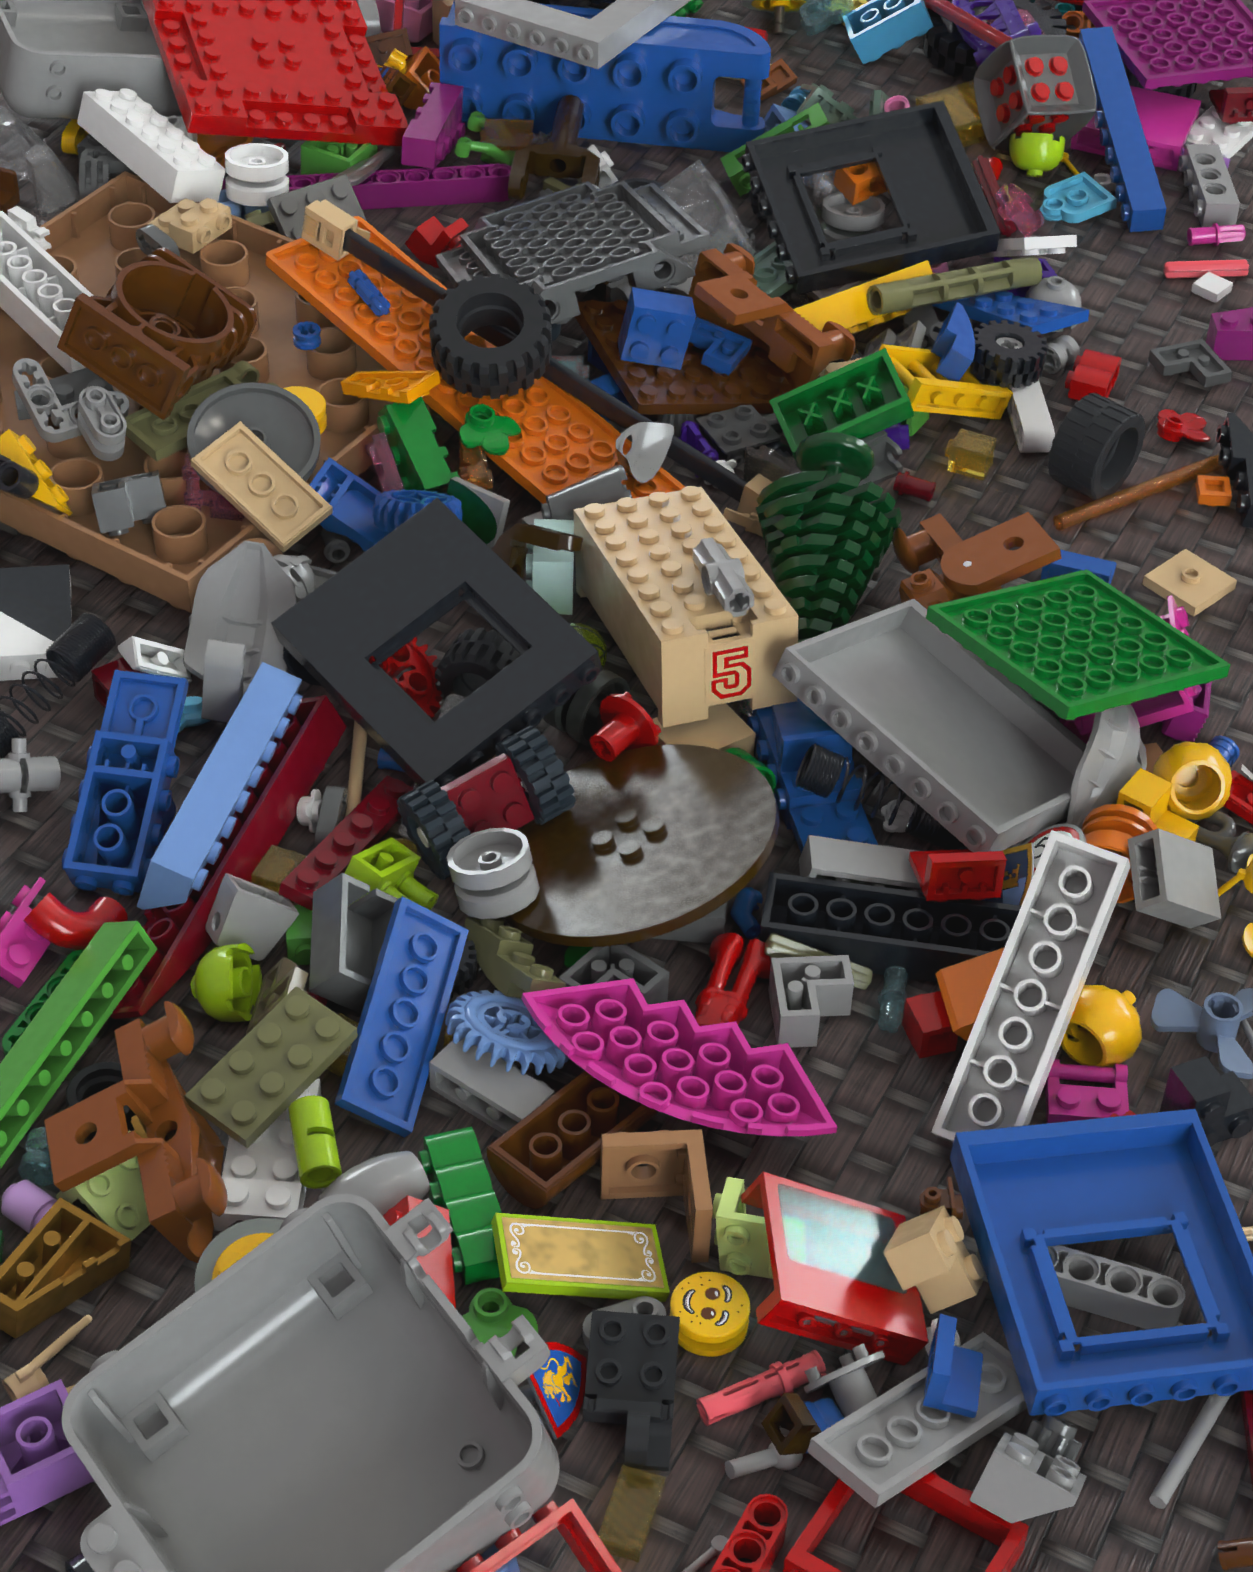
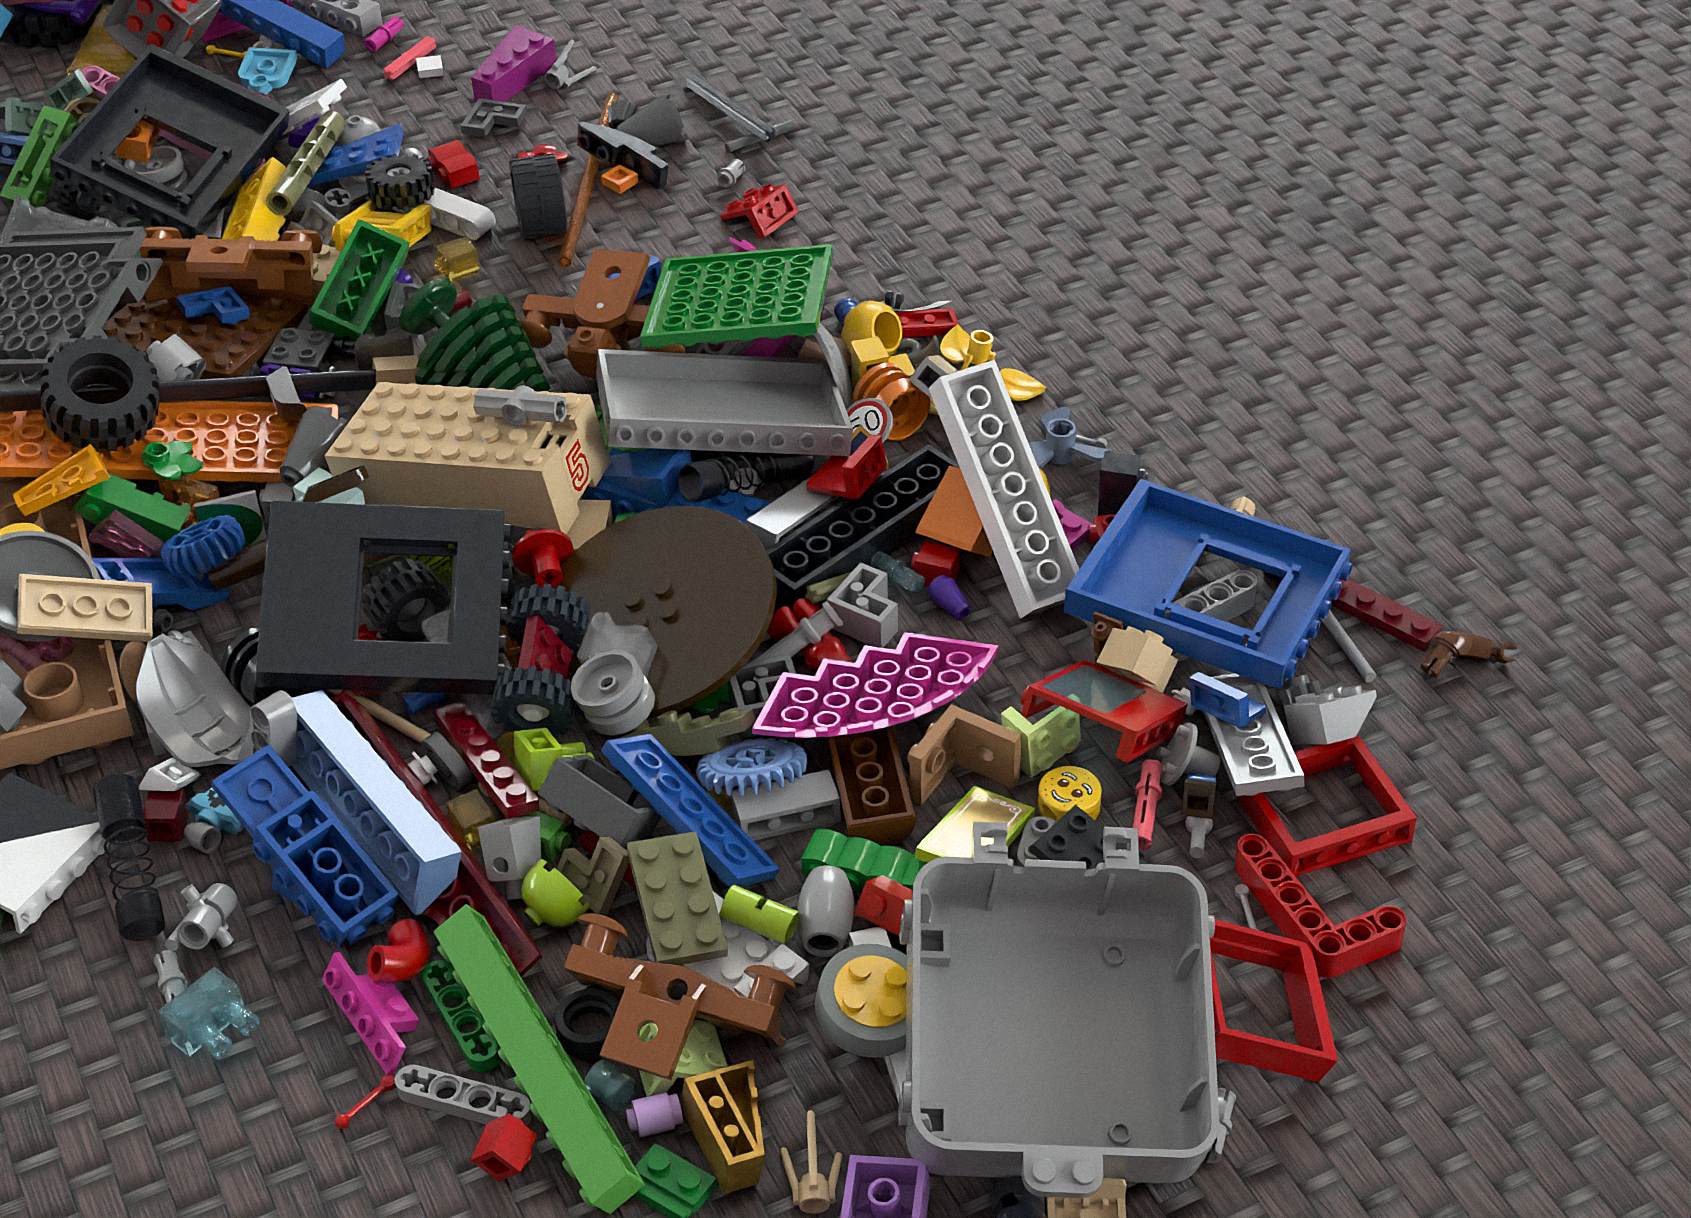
camera: 50 degrees left, 0 degrees up
blue brick [618,287,696,370] -> none
blue slope [931,302,975,382] -> none
lime cylinder [1009,133,1066,177] -> none
tan plate [1142,549,1237,617] -> none
none -> light grey brick [146,334,206,382]
none -> clear brick [577,612,658,678]
none -> light grey pin [752,601,843,661]
none -> dark purple cone [927,575,972,620]

